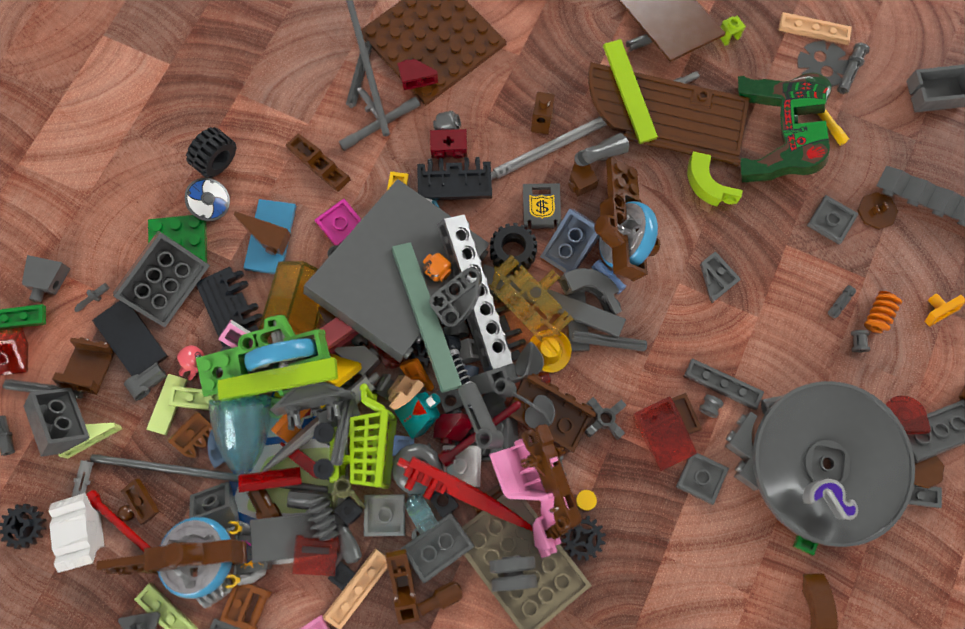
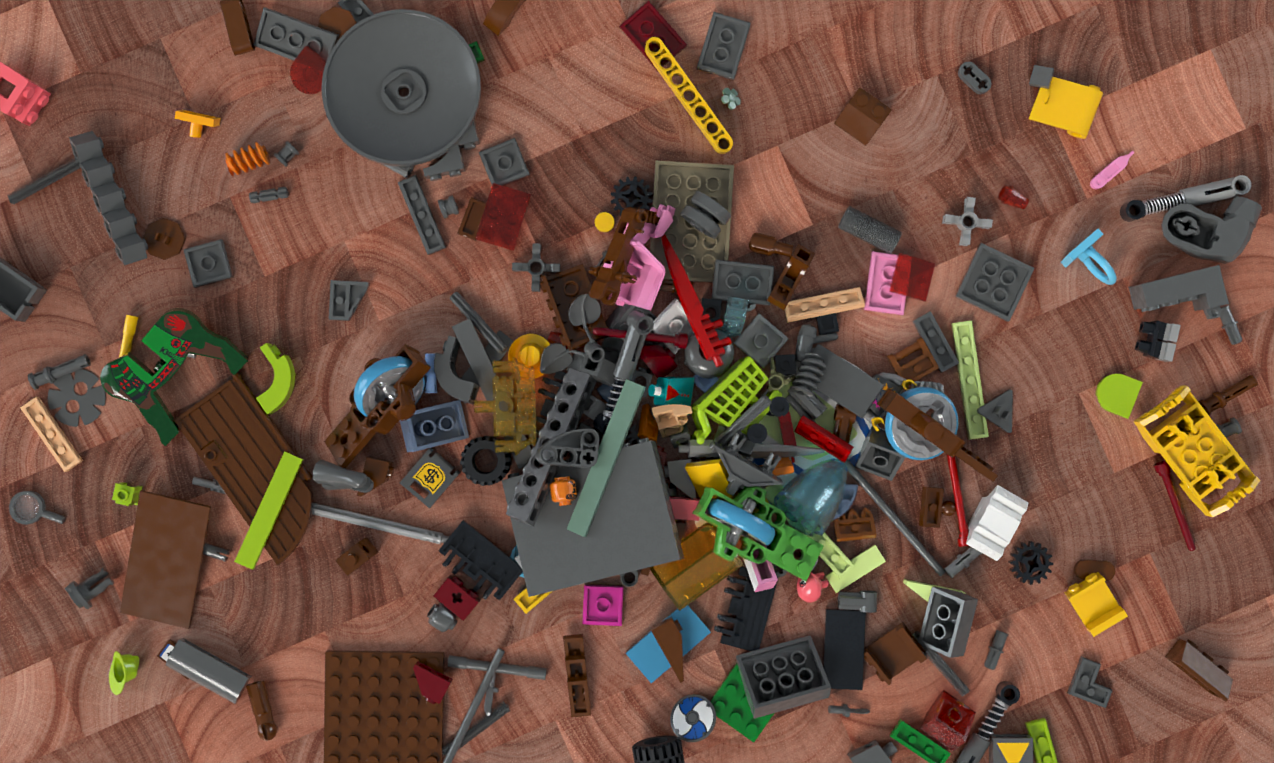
camera: 135 degrees left, 15 degrees up
lime tile [218,357,338,402] -> none
clear red plate [292,535,339,576] -> none
light grey animal [802,478,858,520] -> none

